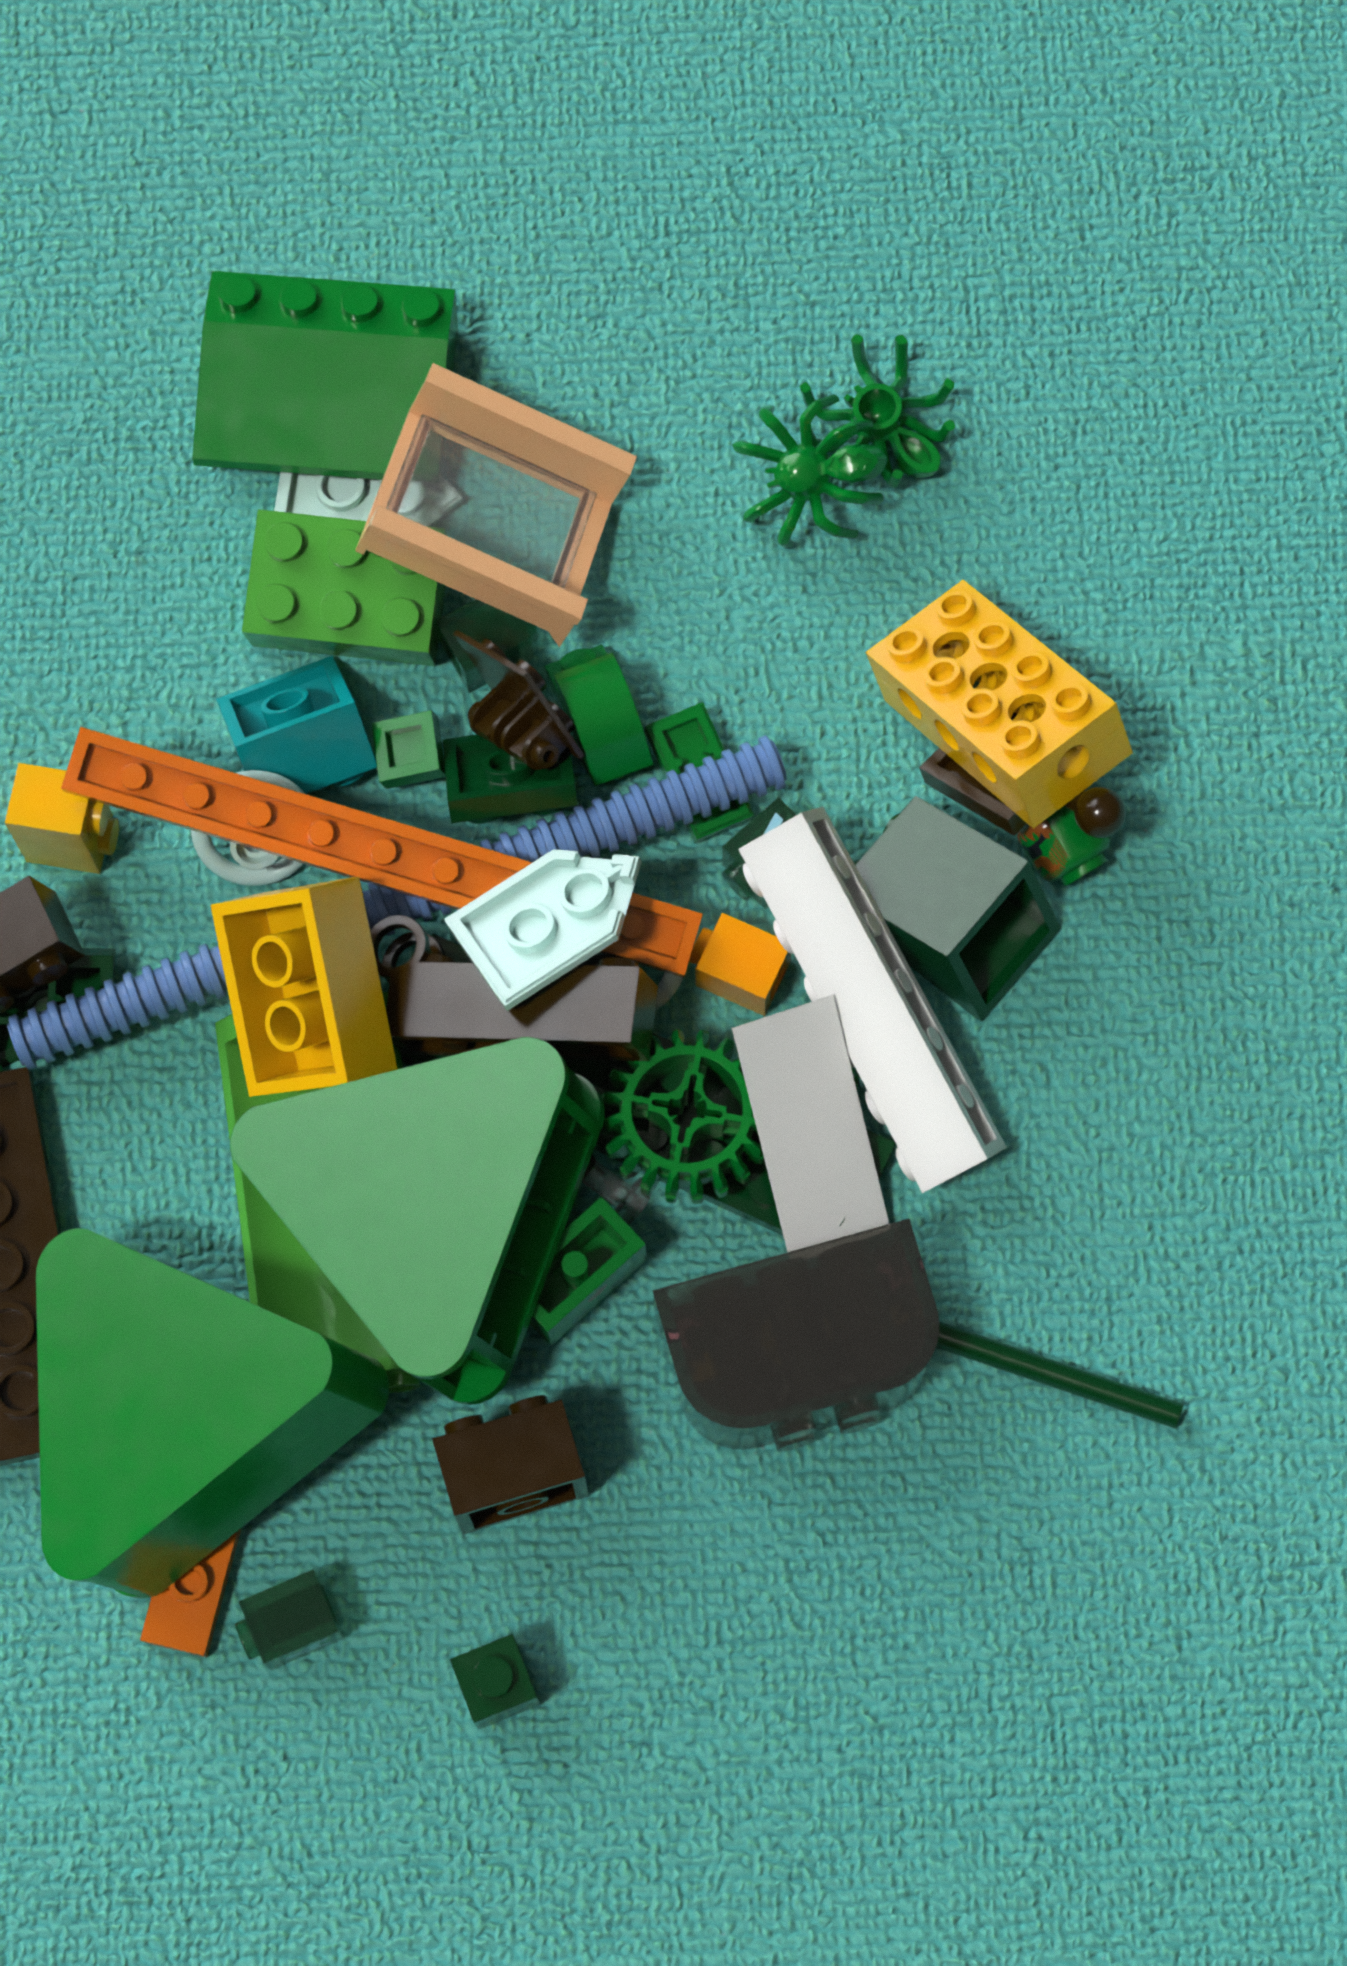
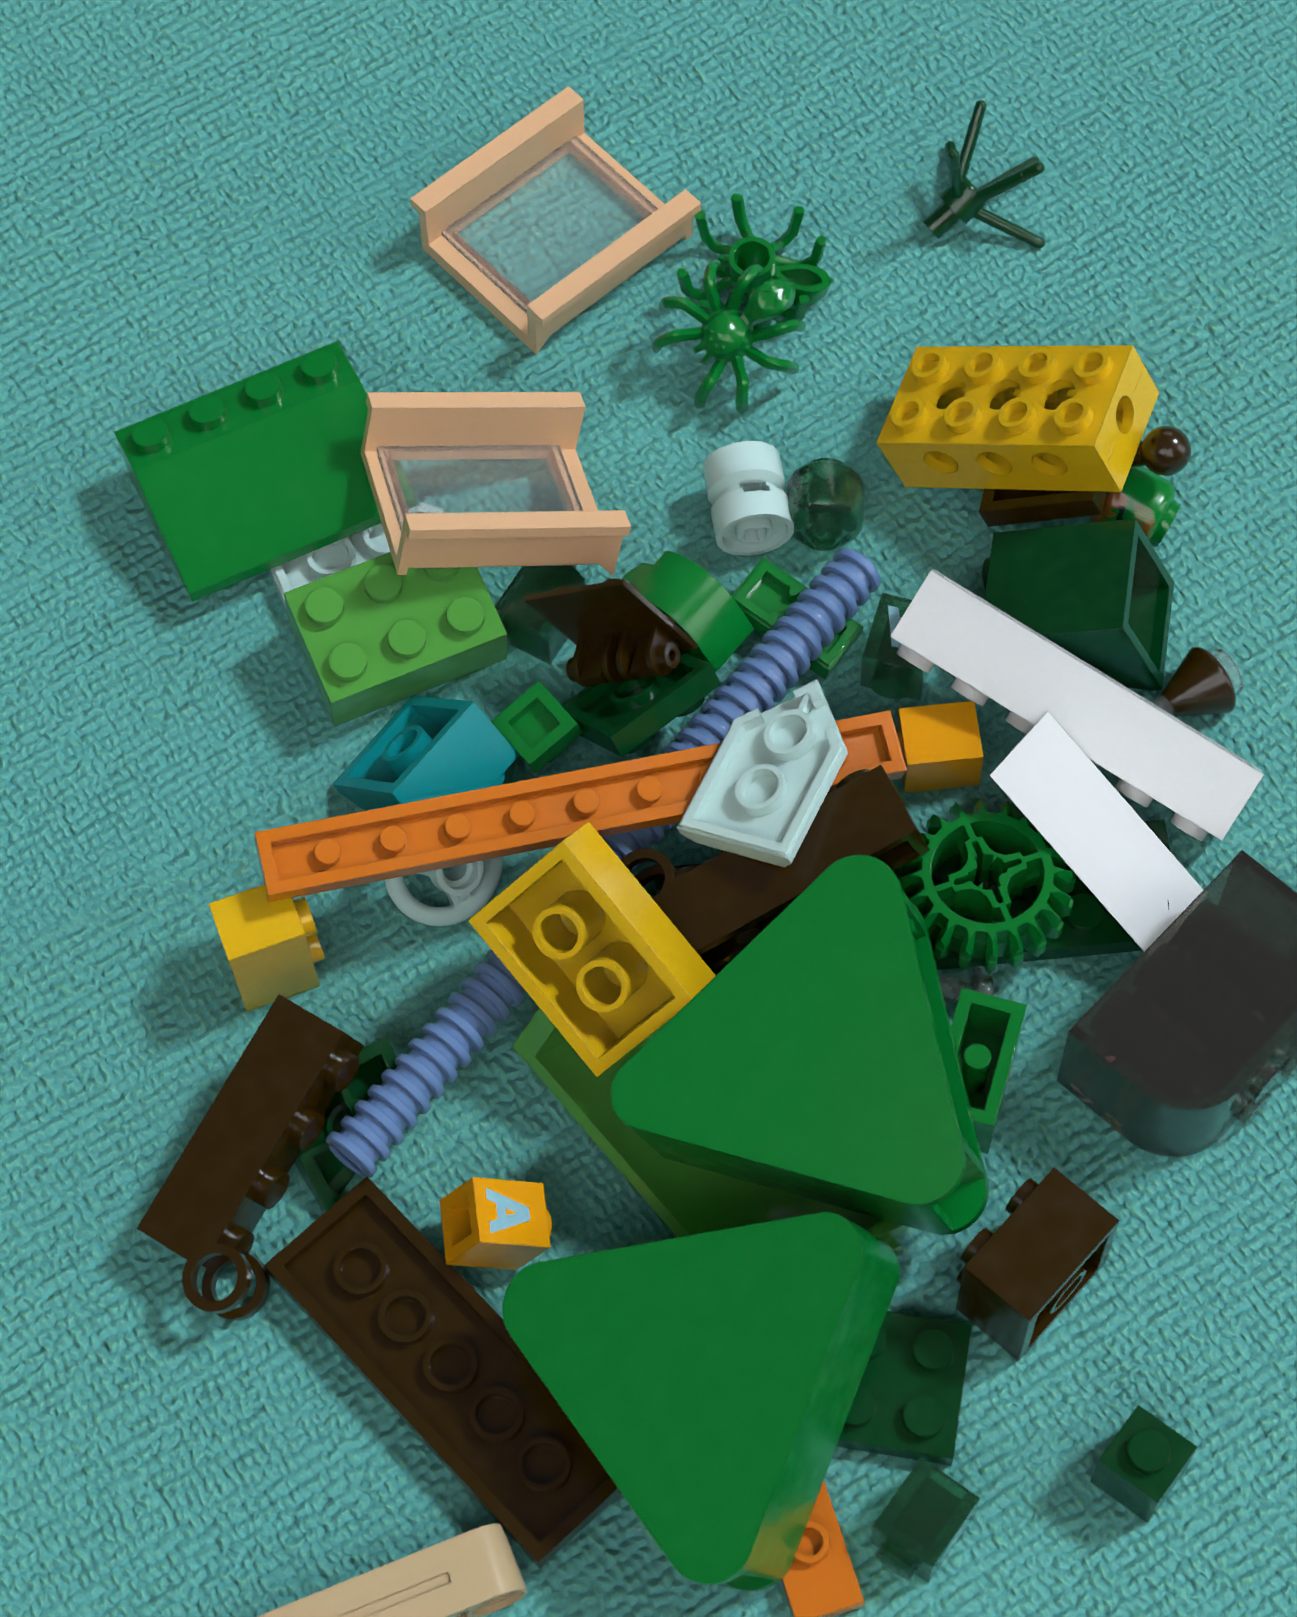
camera: 30 degrees left, 10 degrees down
none -> piece [410,86,701,355]
none -> light orange brick [439,1177,552,1270]
none -> light aqua wheel [703,441,794,556]
none -> clear green head [785,458,865,551]
none -> dark green plate [836,1311,972,1466]
none -> dark green plant [923,100,1045,249]
none -> dark brown piece [1150,647,1243,717]

